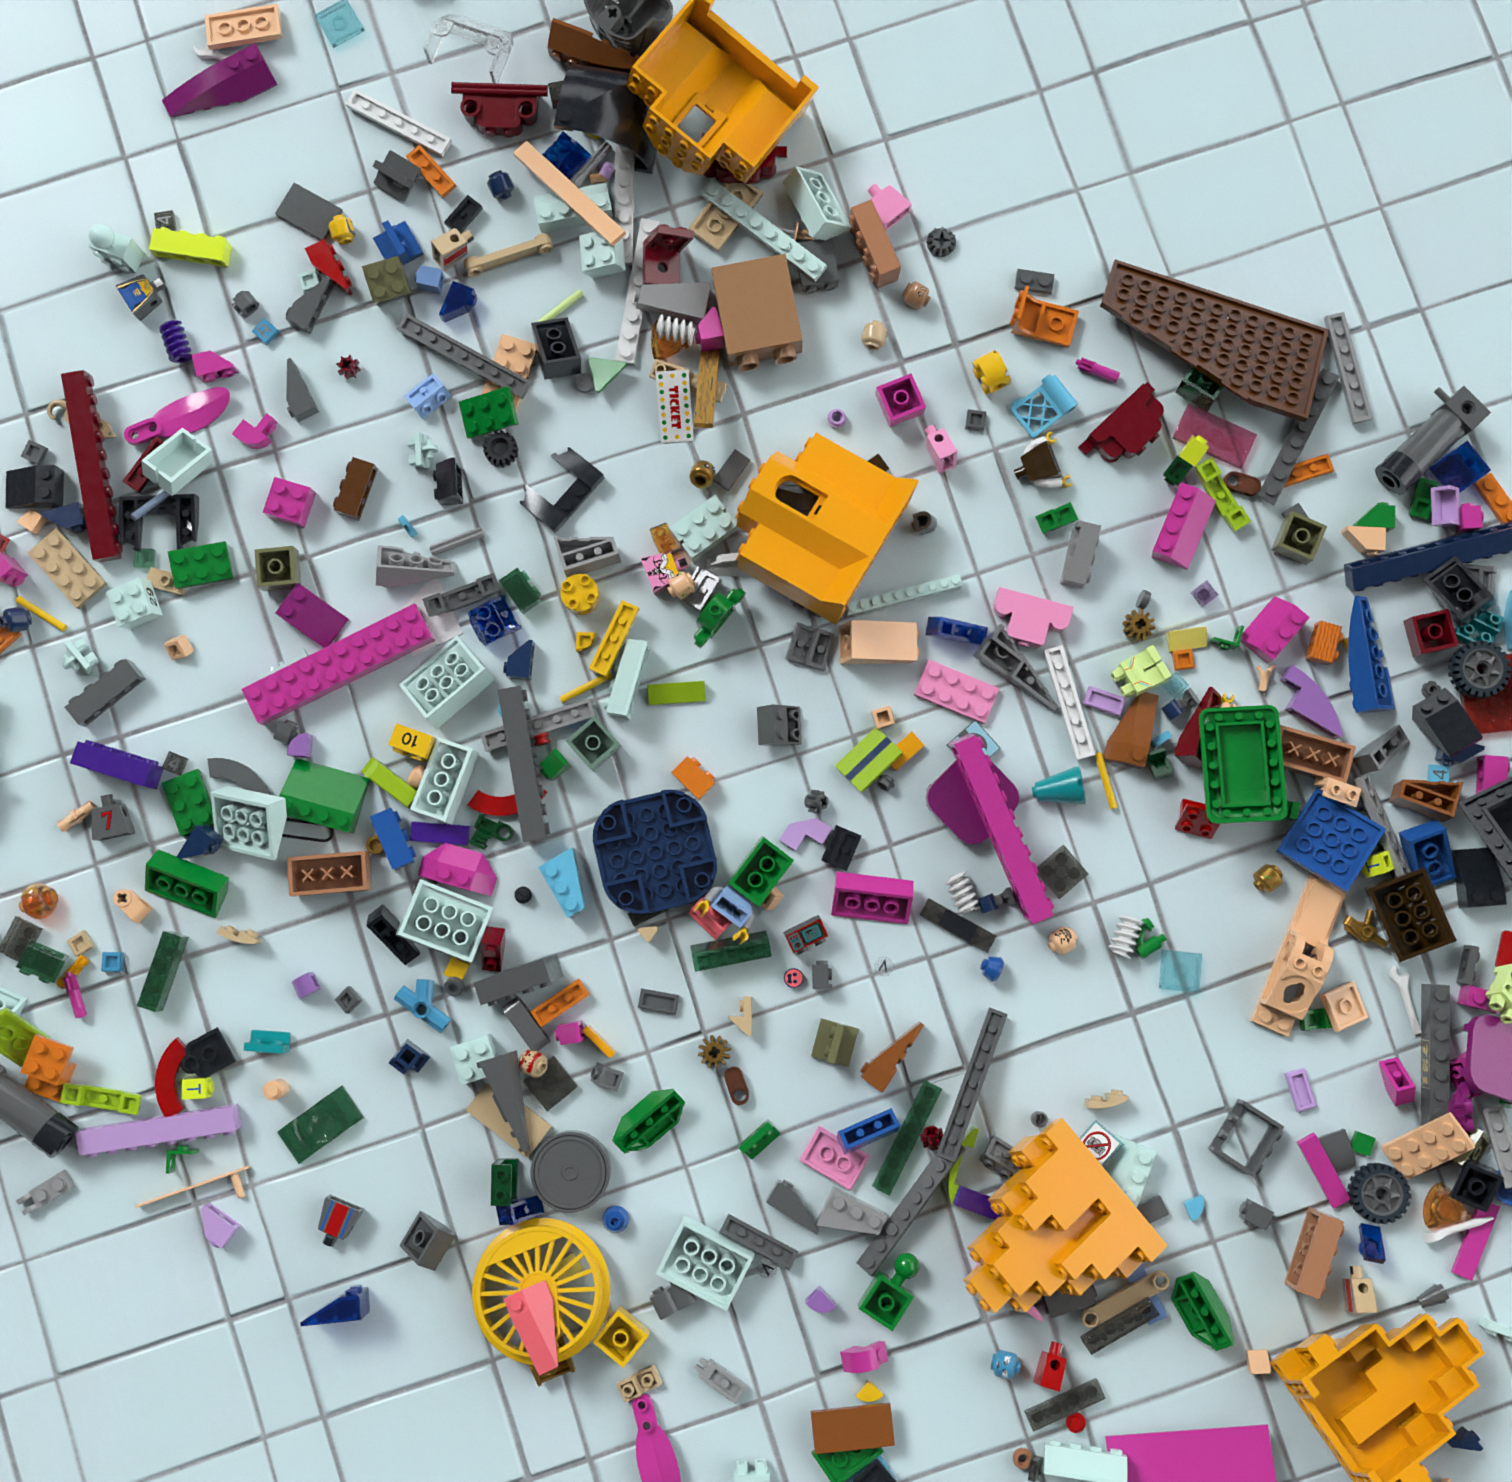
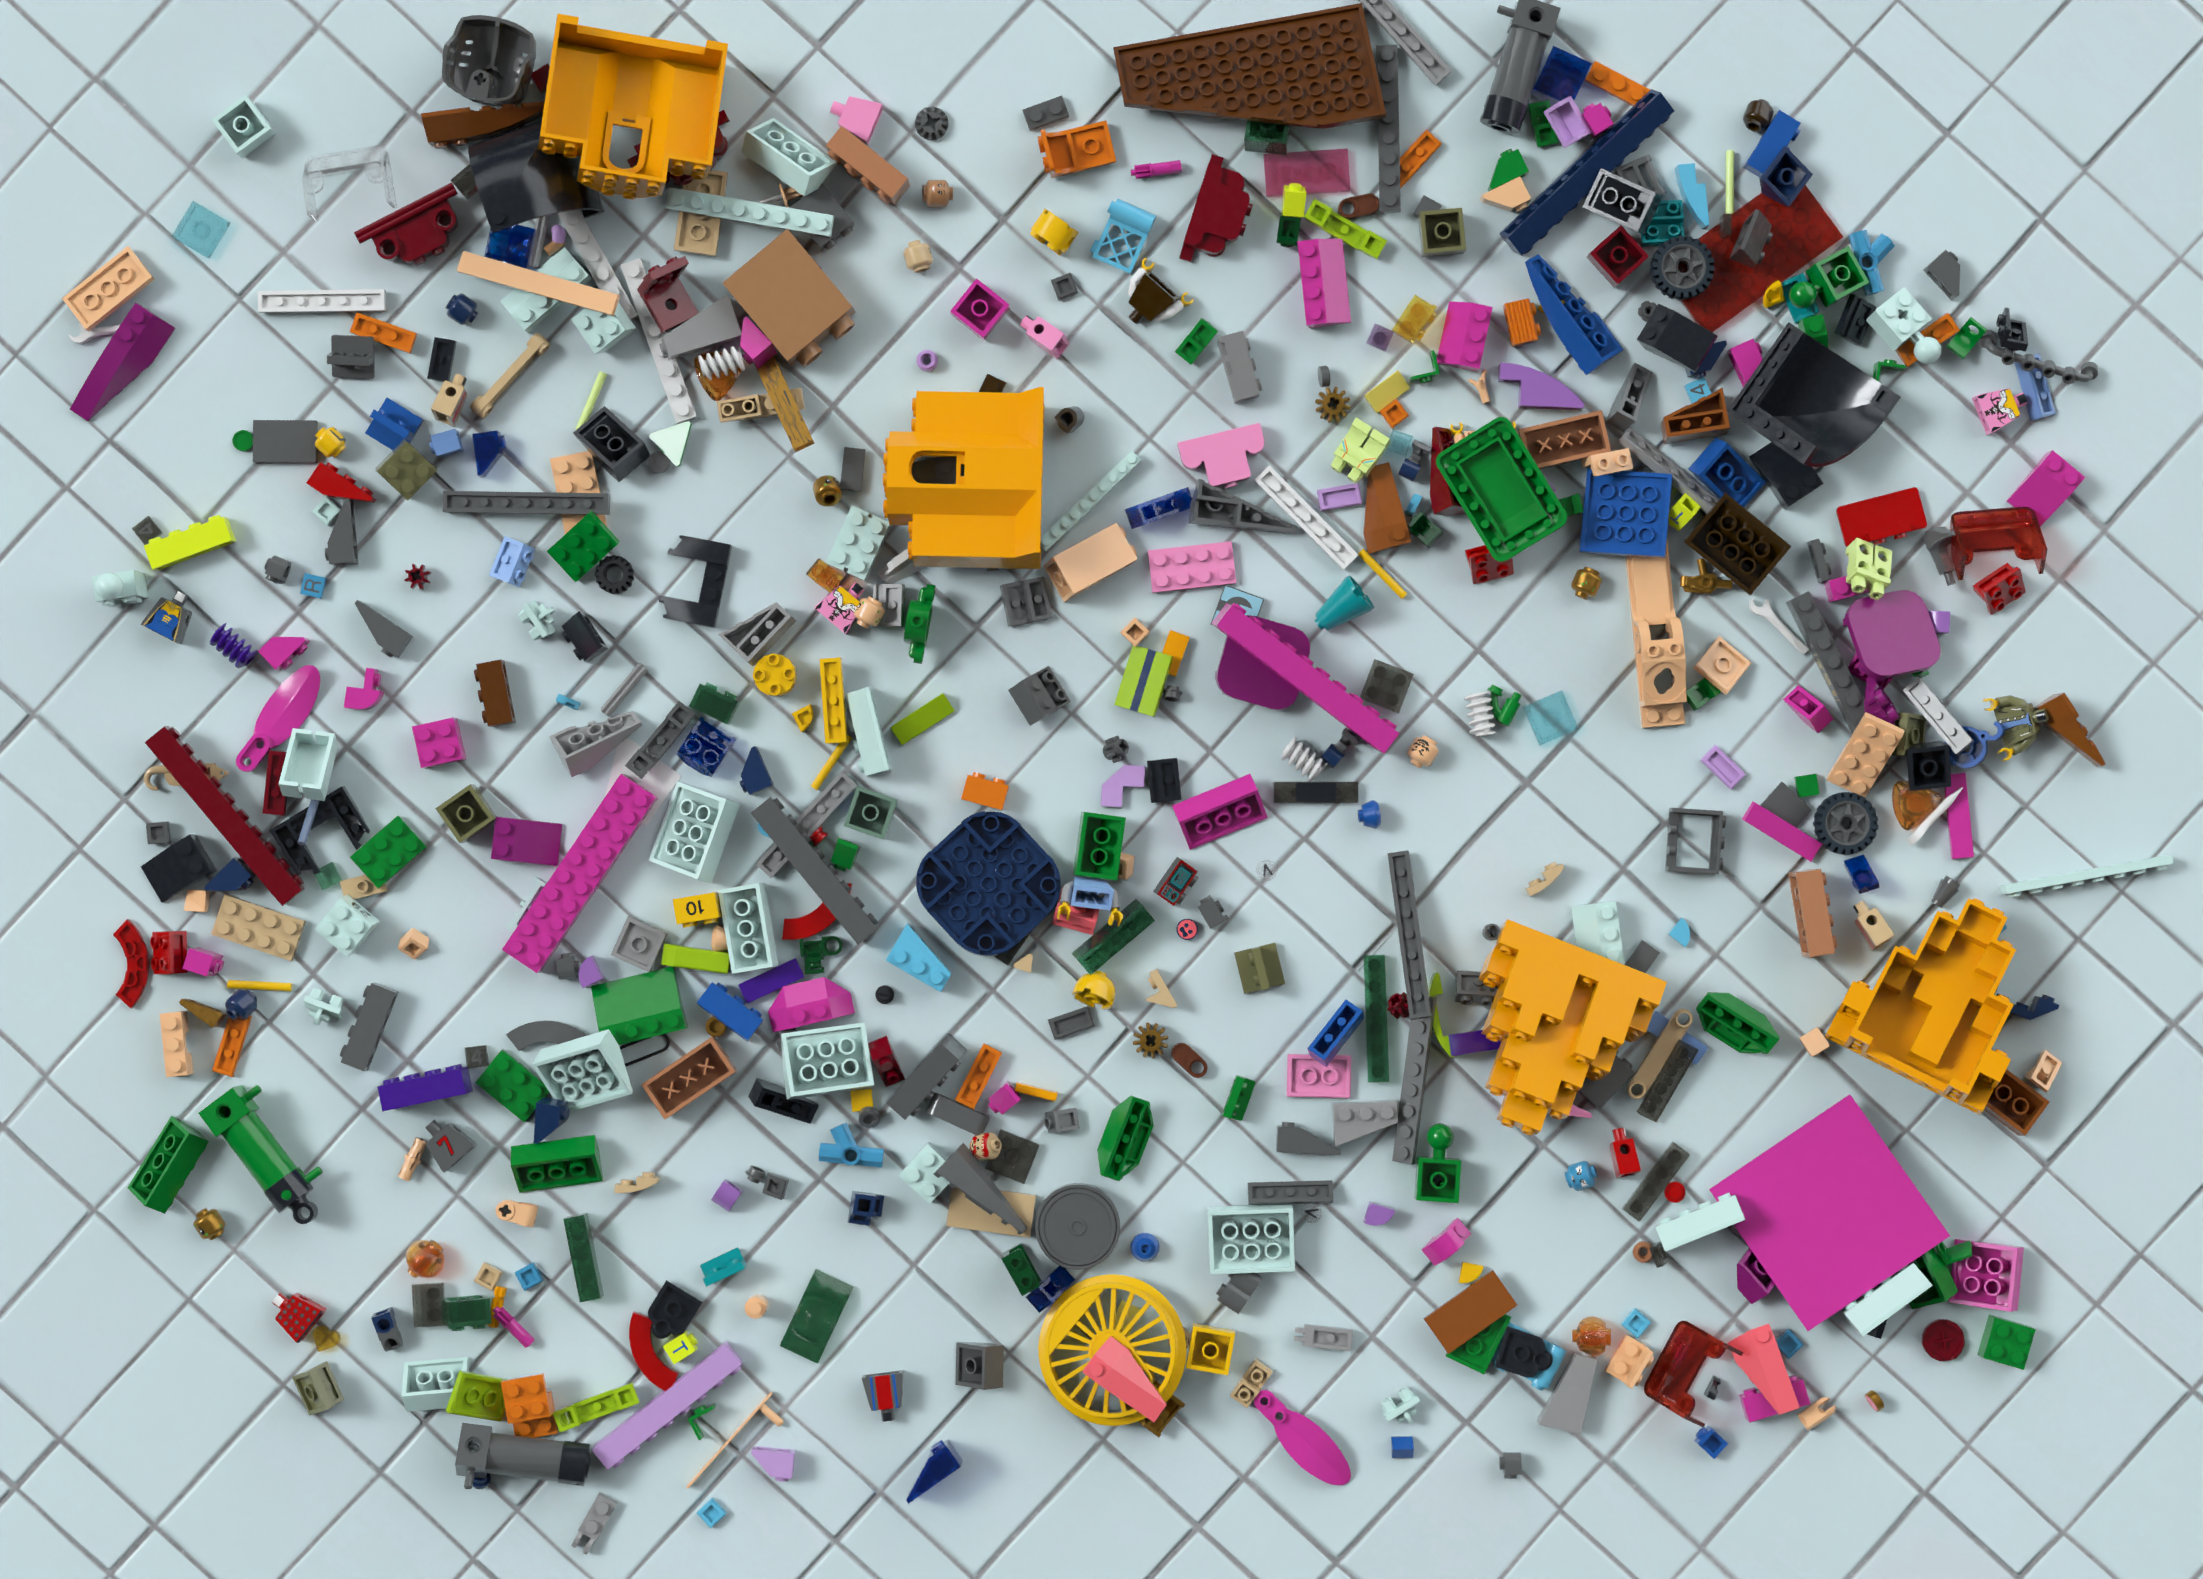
camera: 30 degrees left, 5 degrees up
white sticker [655,370,694,443] -> none
dark orange wedge [860,1022,924,1093] -> none
piece [1079,1120,1124,1168] -> none
dark grey brick [1239,1198,1274,1230] -> none
none -> green piece [232,430,253,451]
none -> light grey plate [611,916,667,972]
none -> medium azure tile [697,1497,727,1528]
none -> dark grey plate [745,1165,766,1184]
none -> yellow cylinder [1072,971,1116,1009]
none -> clear yellow bracket [1392,295,1438,345]

